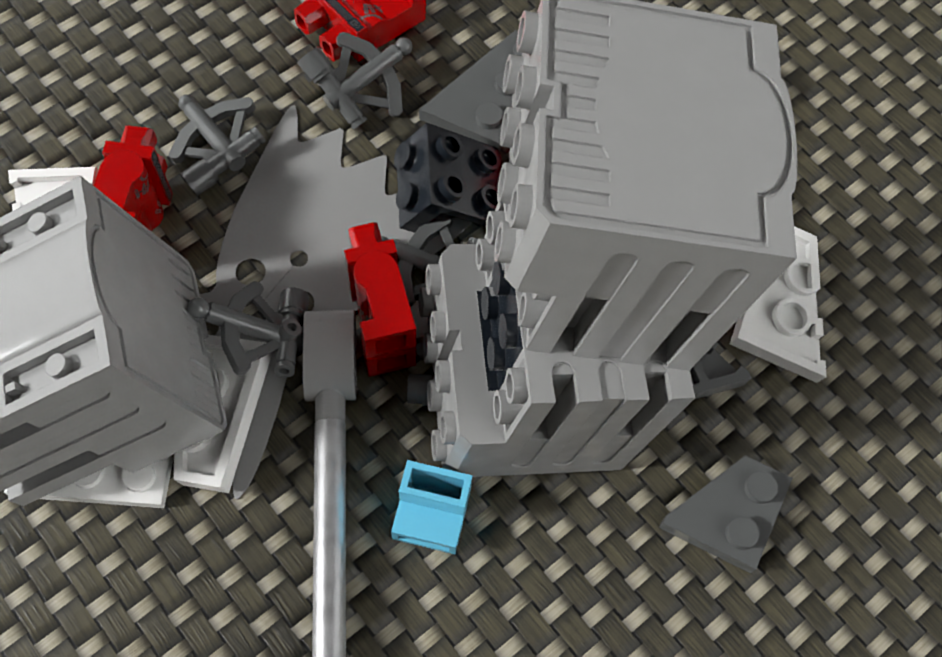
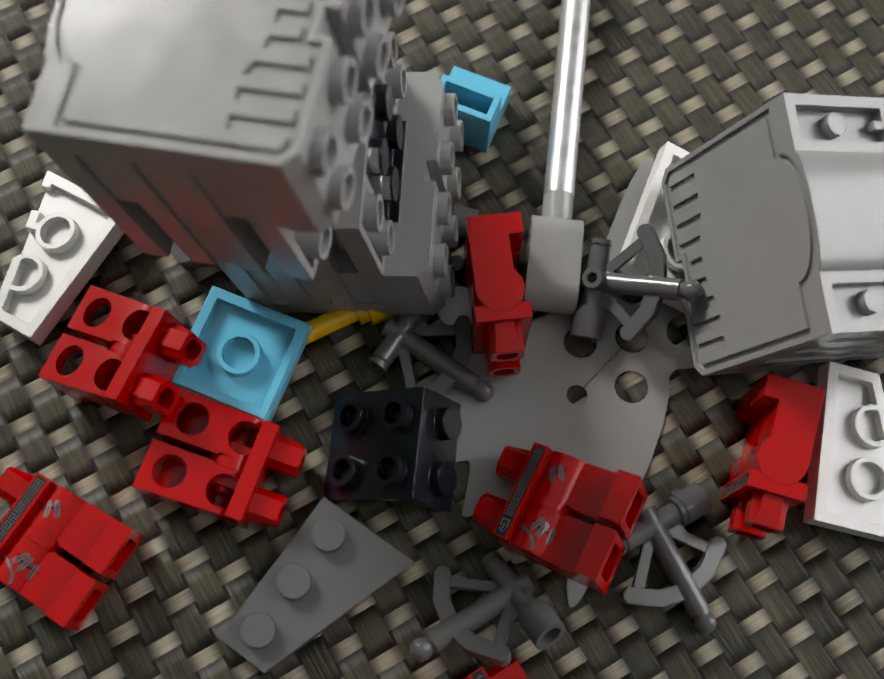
camera: 170 degrees left, 5 degrees up
none -> red hips [472,442,648,595]

